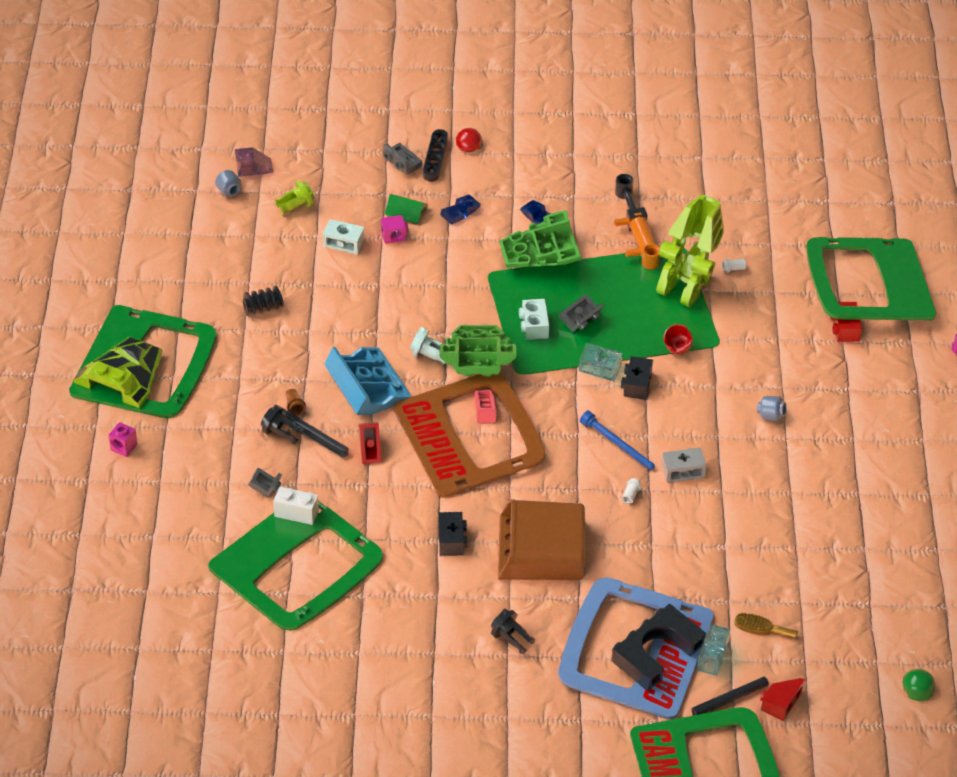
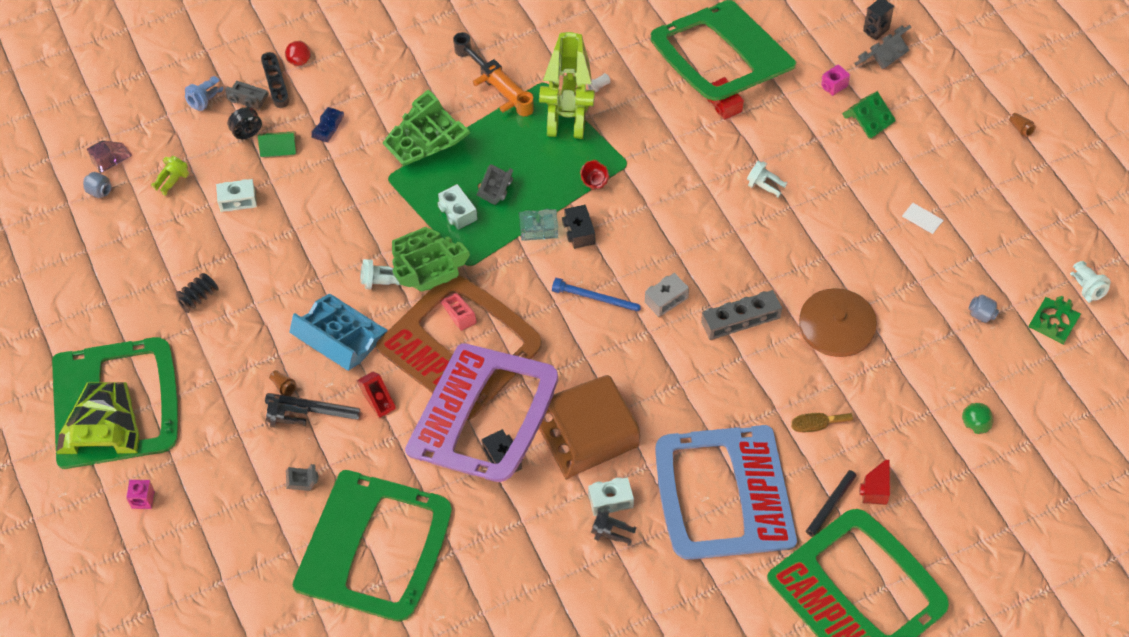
camera: 25 degrees left, 10 degrees up
white brick [273,487,319,525] -> none
dark pink brick [381,215,409,244] -> none
clear blue slope [520,200,551,225] -> none
black arch [611,603,706,691] -> none
white pin [621,478,641,504] -> none
clear light blue brick [697,624,731,676] -> none
sand blue head [757,396,787,421] -> none
none -> medium blue piece [185,76,223,111]
none -> black wheel [227,107,262,140]
none -> medium lavender door [405,343,559,482]
none -> light aqua brick [588,477,634,516]
none -> dark grey brick [701,290,782,340]
none -> light aqua piece [747,161,788,198]
none -> dark orange dish [799,288,877,357]

